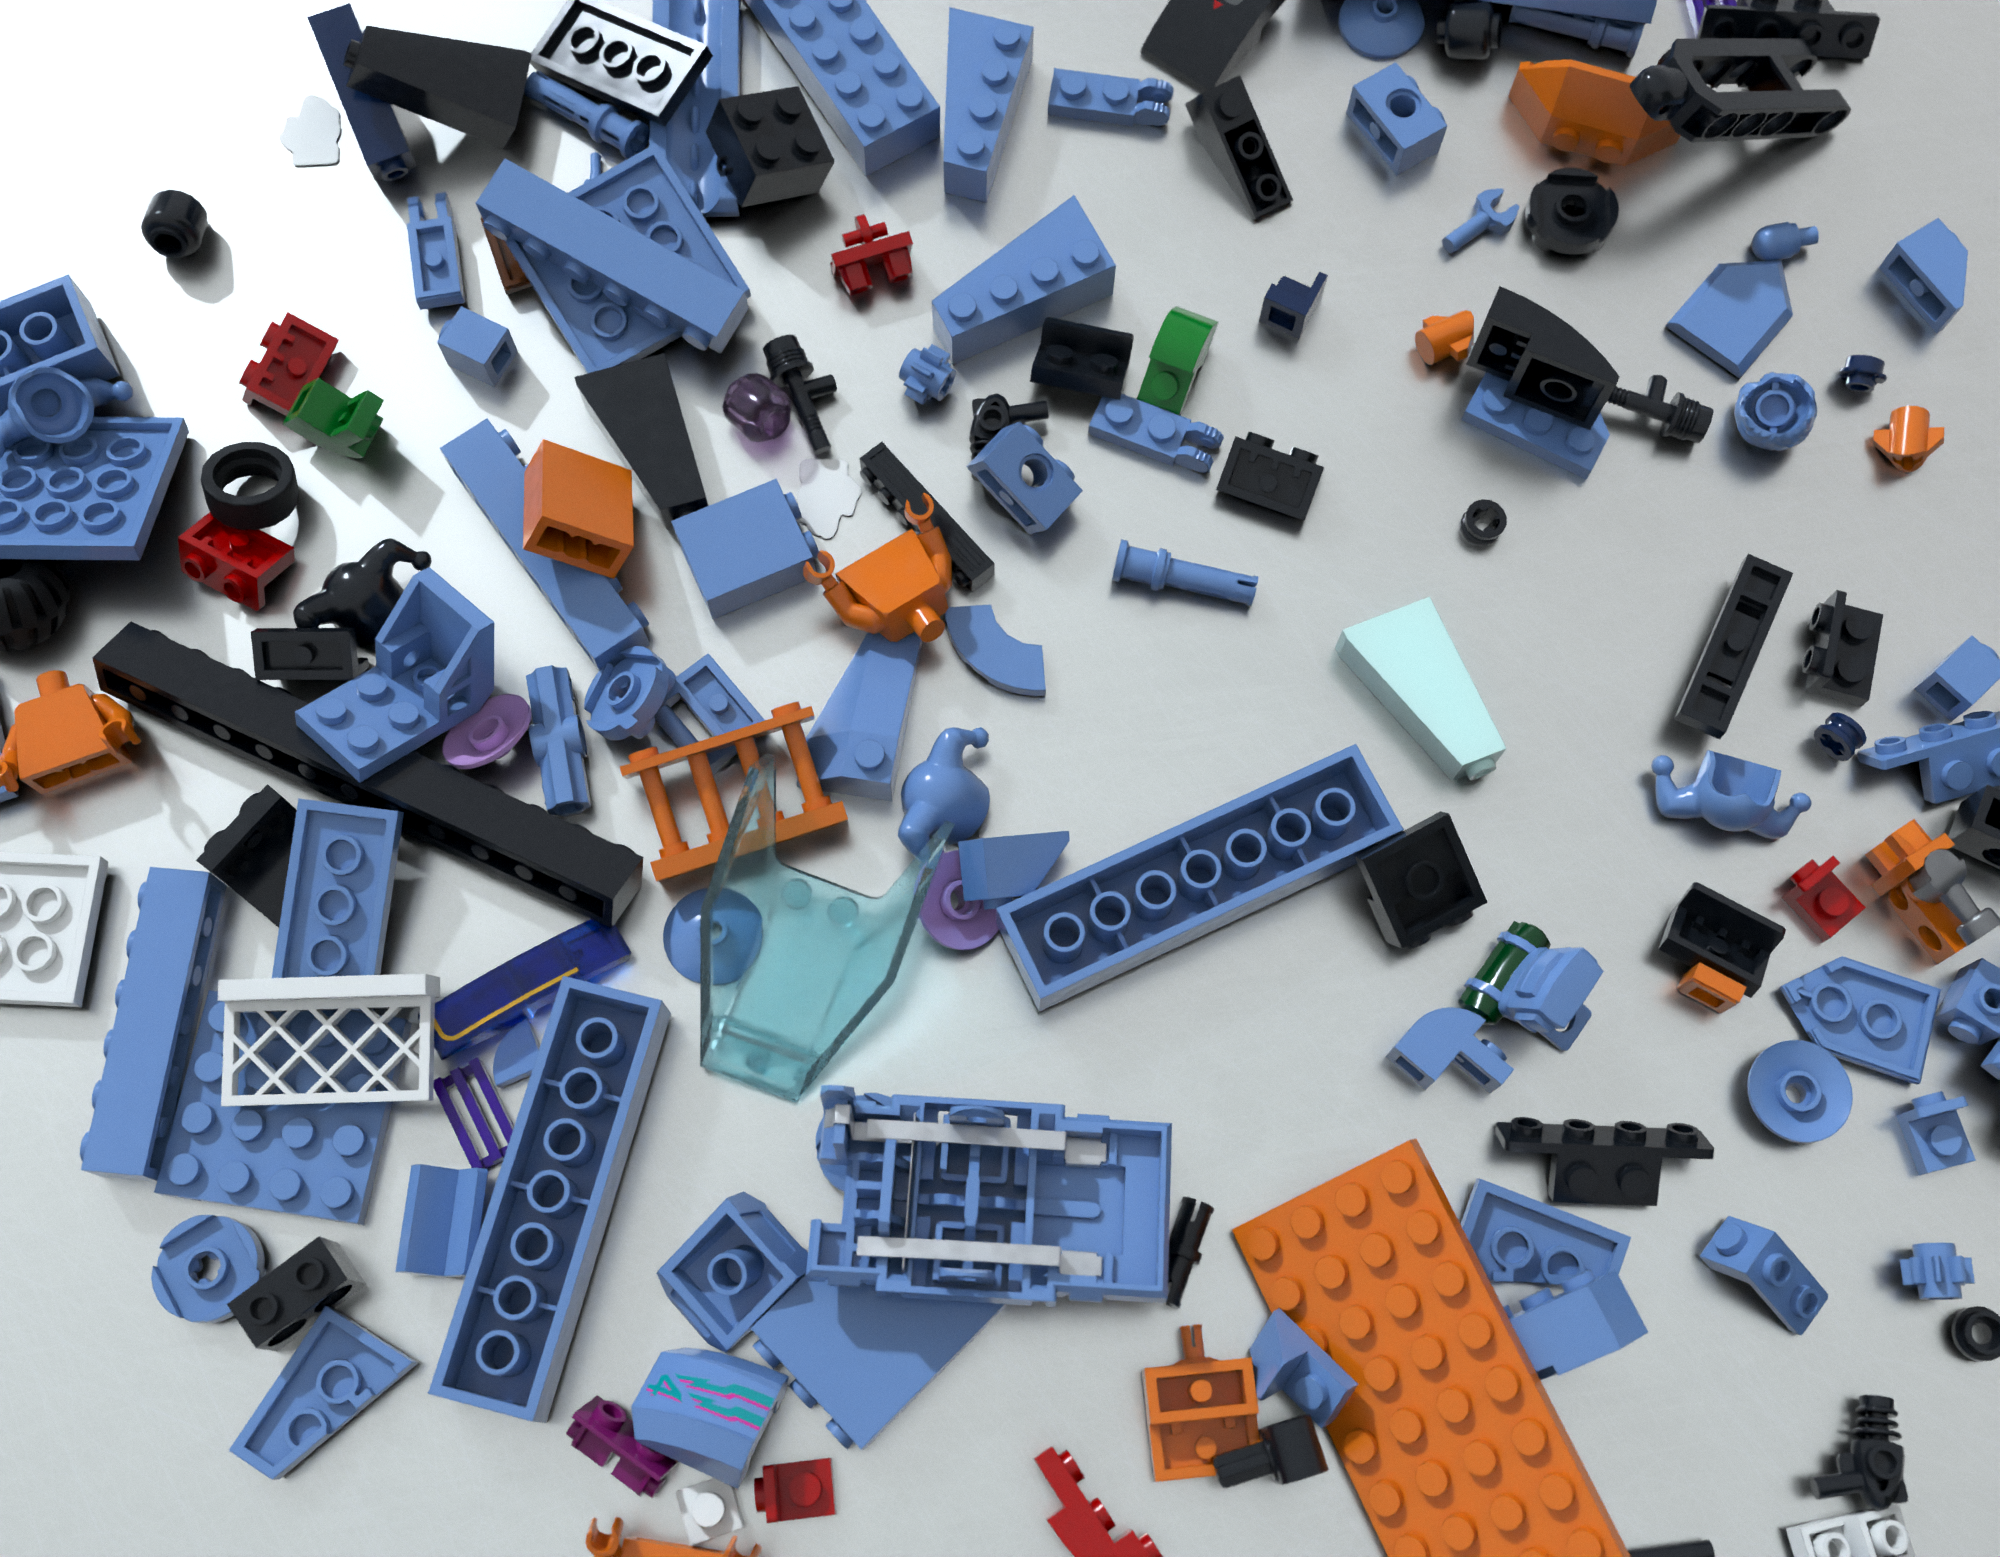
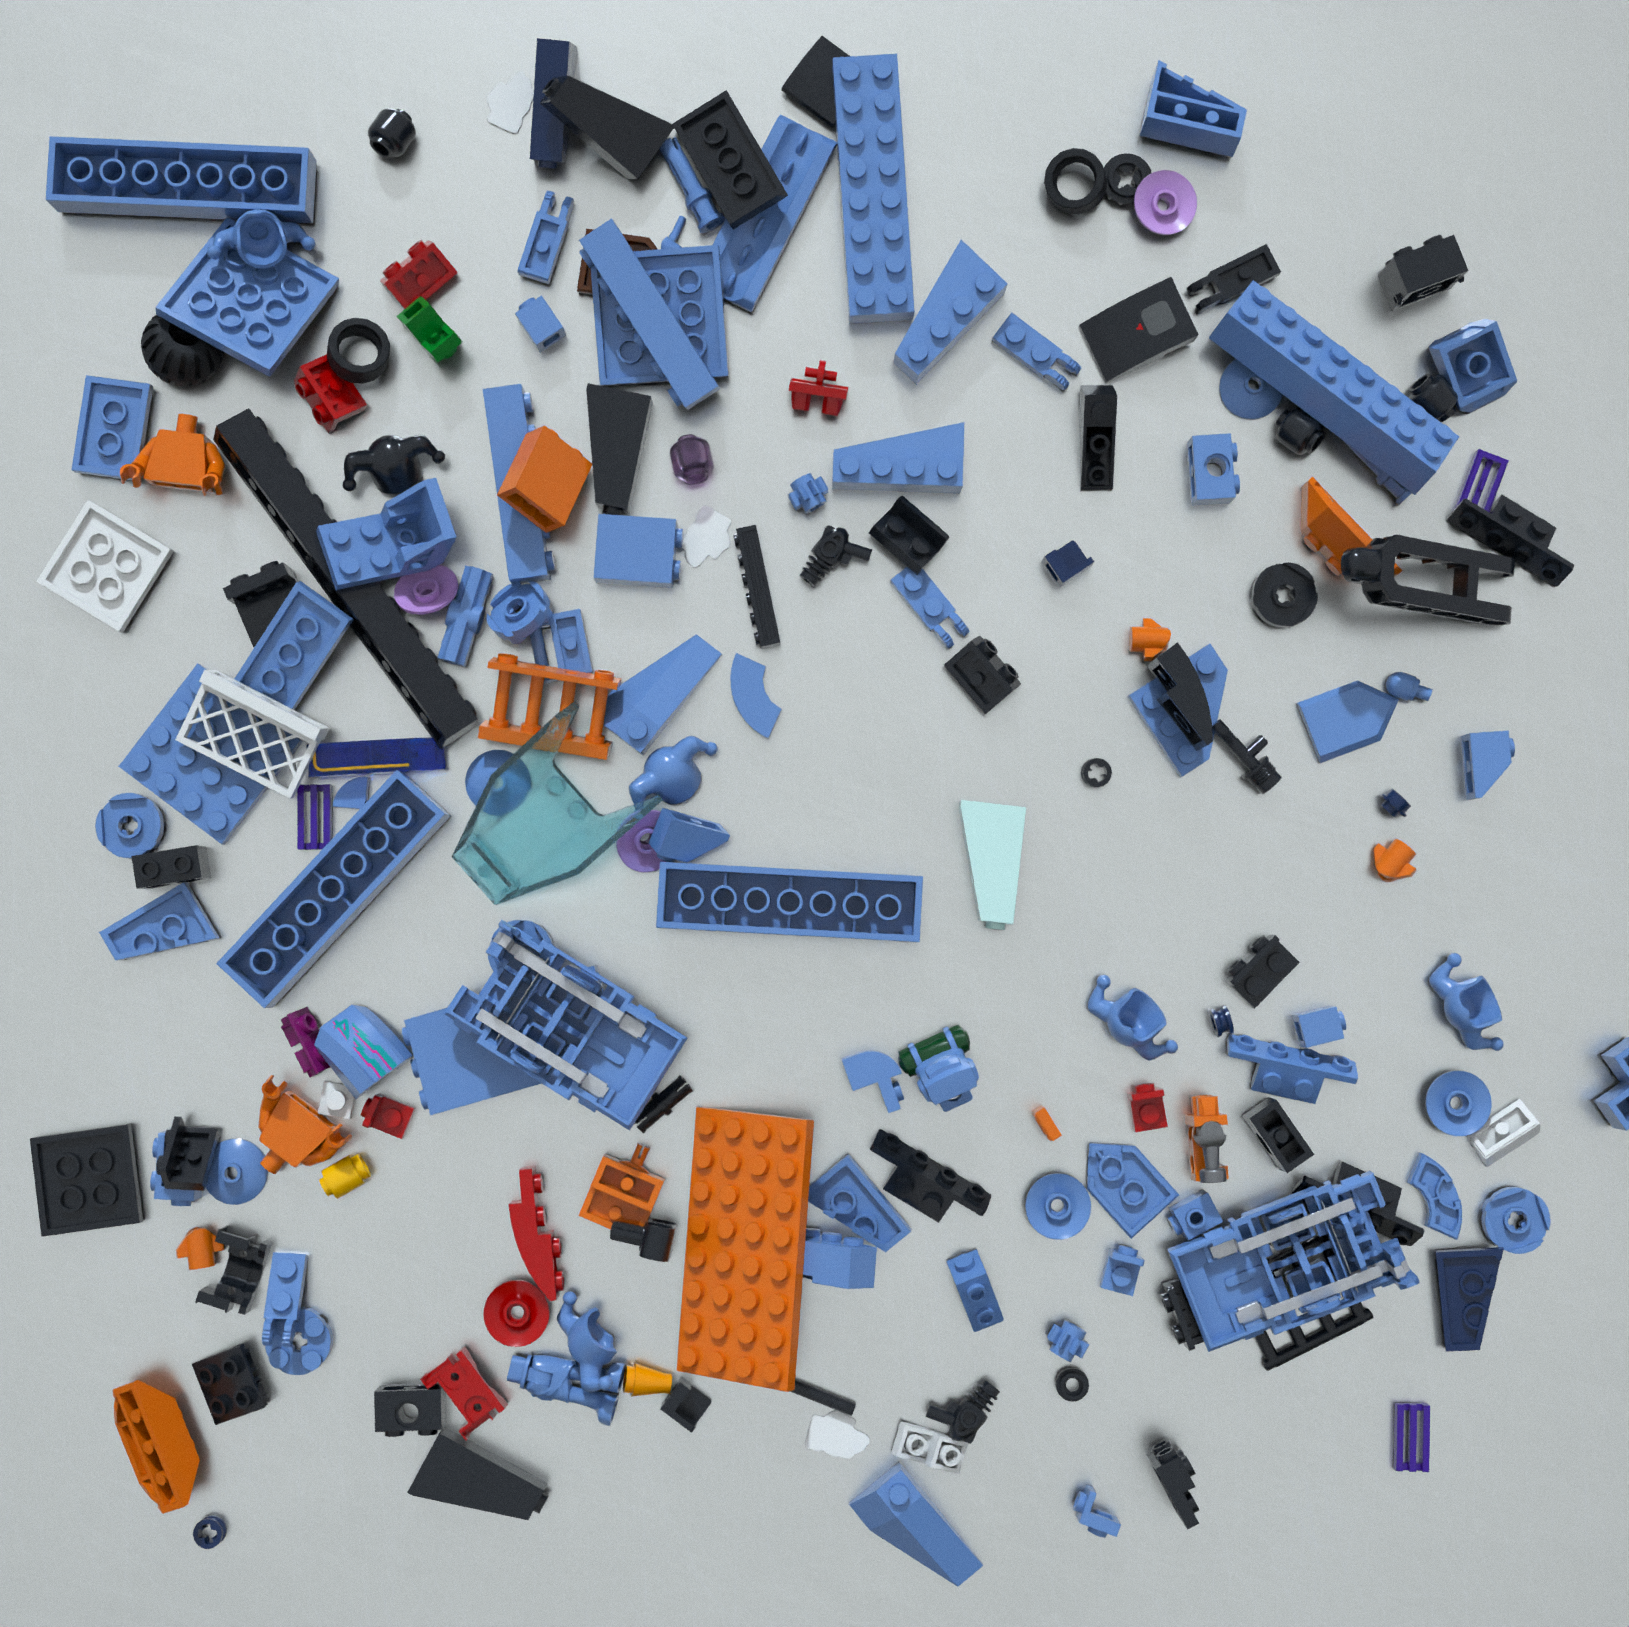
camera: 25 degrees right, 15 degrees up
medium blue brick [80,867,227,1182] -> none
black panel [251,628,369,680] -> none
medium blue panel [395,1164,488,1278] -> none
medium blue slope [657,1191,808,1353] -> none
black brick [706,86,835,207] -> none
black piece [763,335,837,454] -> none
orange torso [803,493,952,642] -> none
medium blue brick [966,421,1083,534] -> none
medium blue pin [1112,539,1258,606] -> none
green brick [1137,306,1219,415] -> none
medium blue slope [1250,1308,1358,1429] -> none
black plate [1355,811,1487,949] -> none
medium blue bar [1442,188,1519,253] -> none
black bracket [1658,882,1786,998] -> none
black hinge [1674,554,1793,740] -> none
medium blue hair [1734,372,1817,451] -> none

